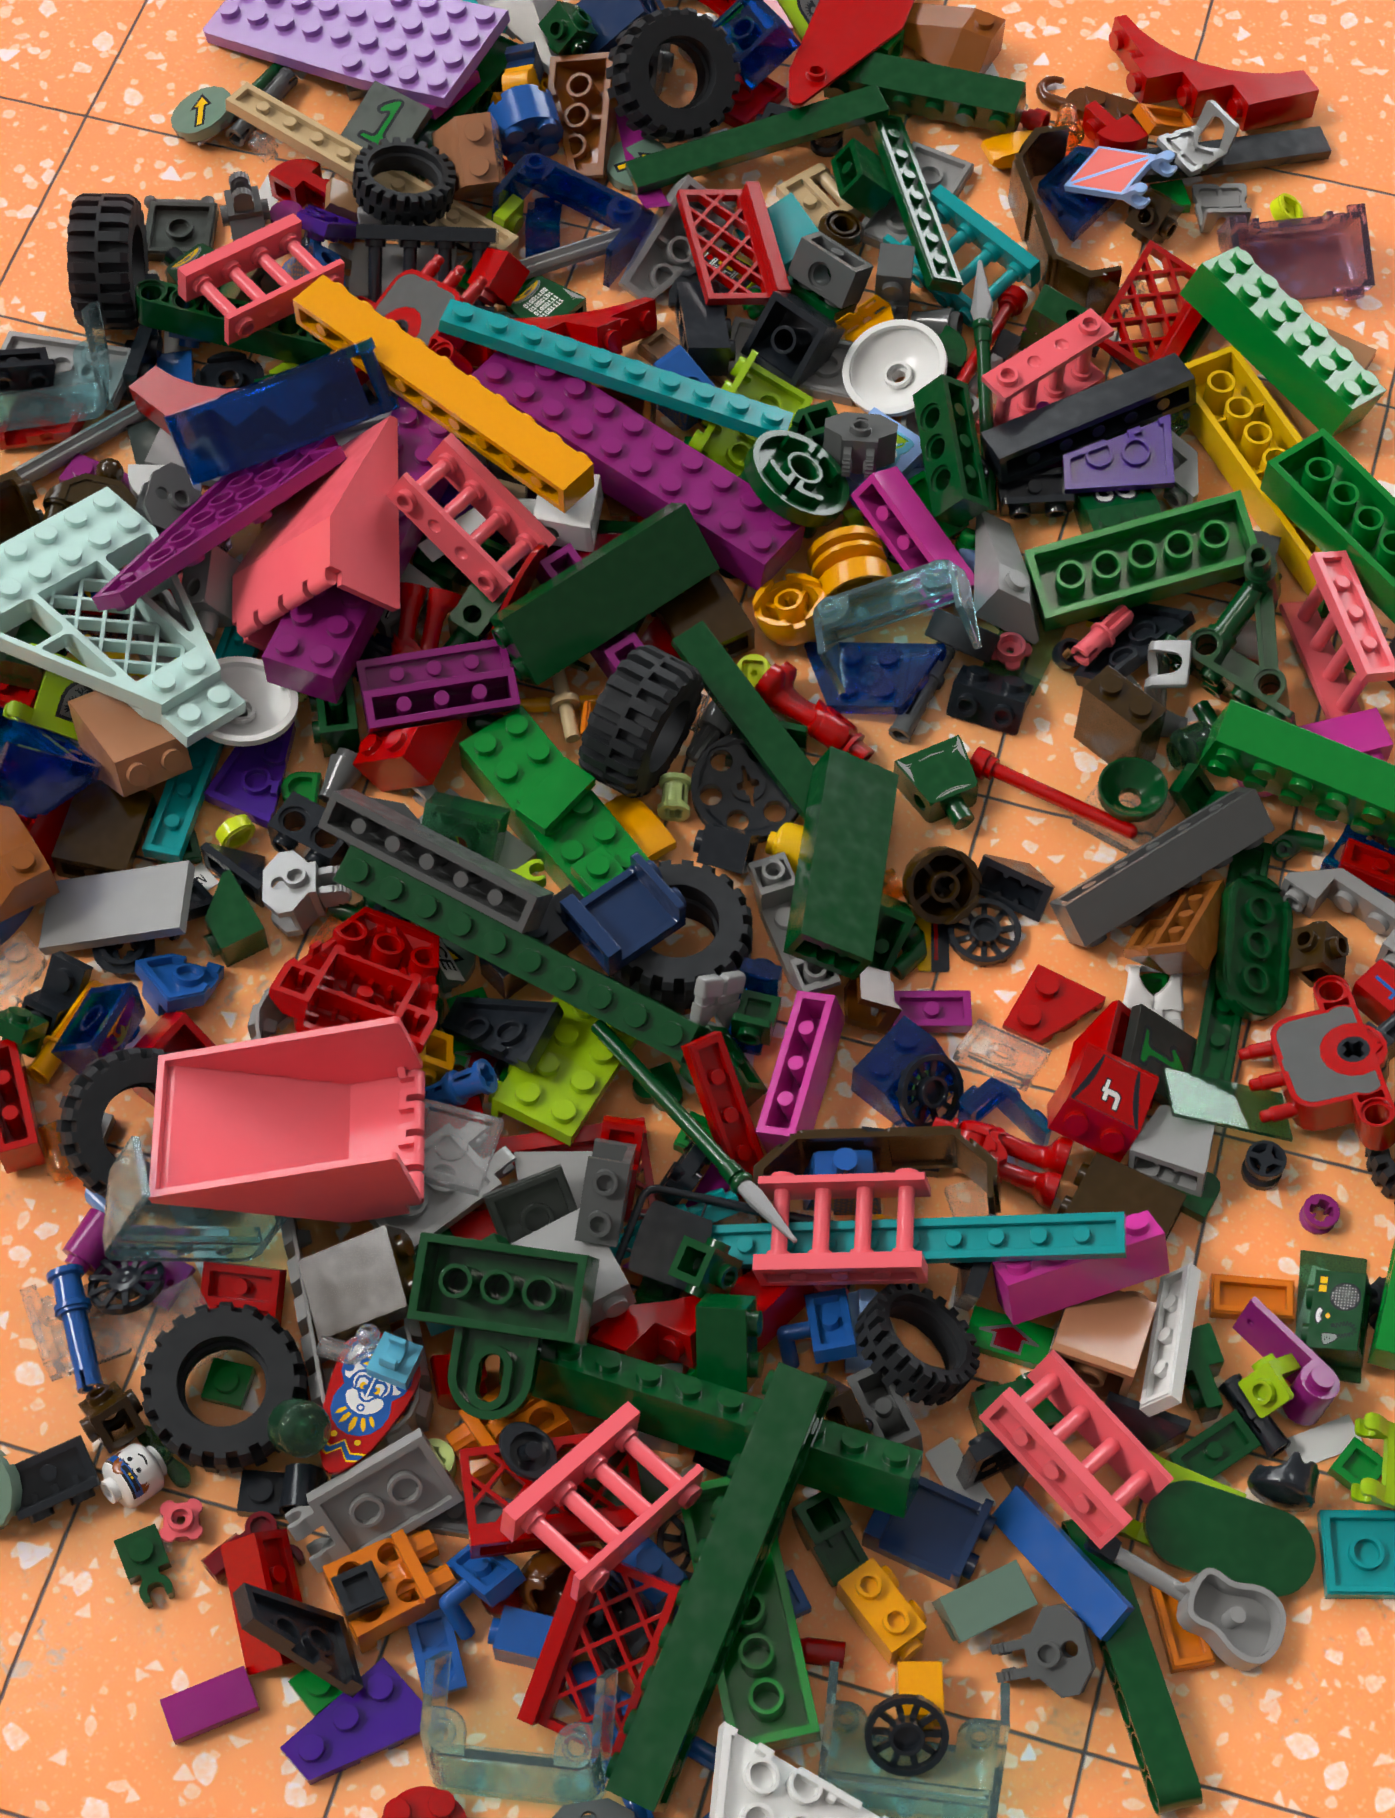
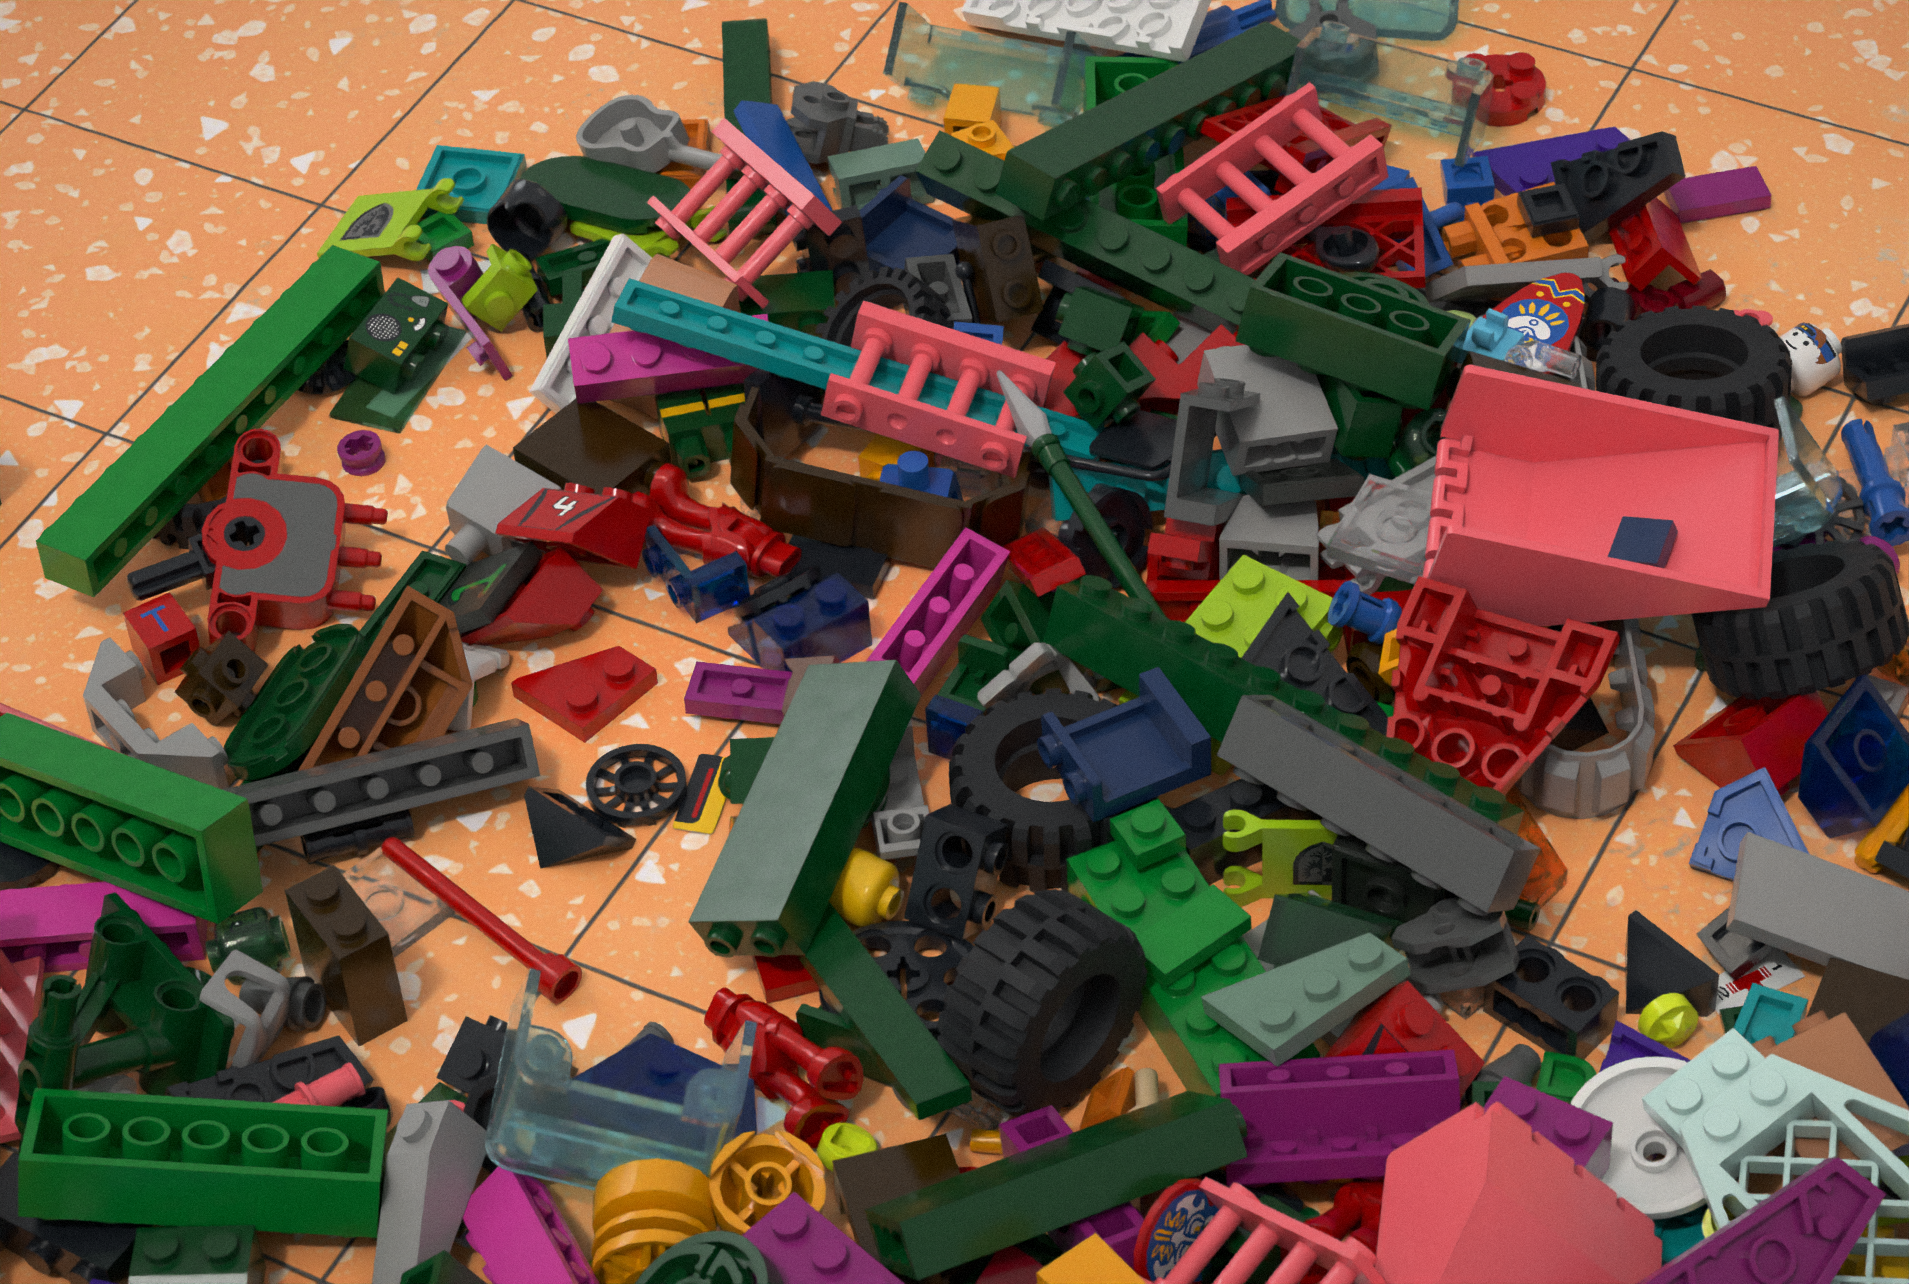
camera: 165 degrees left, 15 degrees down
dark brown brick [78,1381,147,1454] -> none
dark green plate [114,1524,175,1609] -> none
dark green slope [203,869,269,967] -> none
light grey hinge [262,850,352,937] -> none
clear green head [267,1398,331,1458] -> none
black wheel [864,1693,949,1776] -> none
dark green torso [893,735,979,830] -> none
dark brown cylinder [902,846,982,925] -> none
clear tile [953,1019,1052,1092] -> none
dark green piece [1097,757,1168,822] -> none
clear green piece [1163,1067,1293,1142] -> none
dark green bracket [1168,763,1229,818] -> none
orange tile [1209,1273,1295,1325] -> none
black wheel [1241,1140,1287,1191] -> none
none -> sand green wing [1201,932,1410,1067]
none -> dark blue tile [1608,516,1678,568]

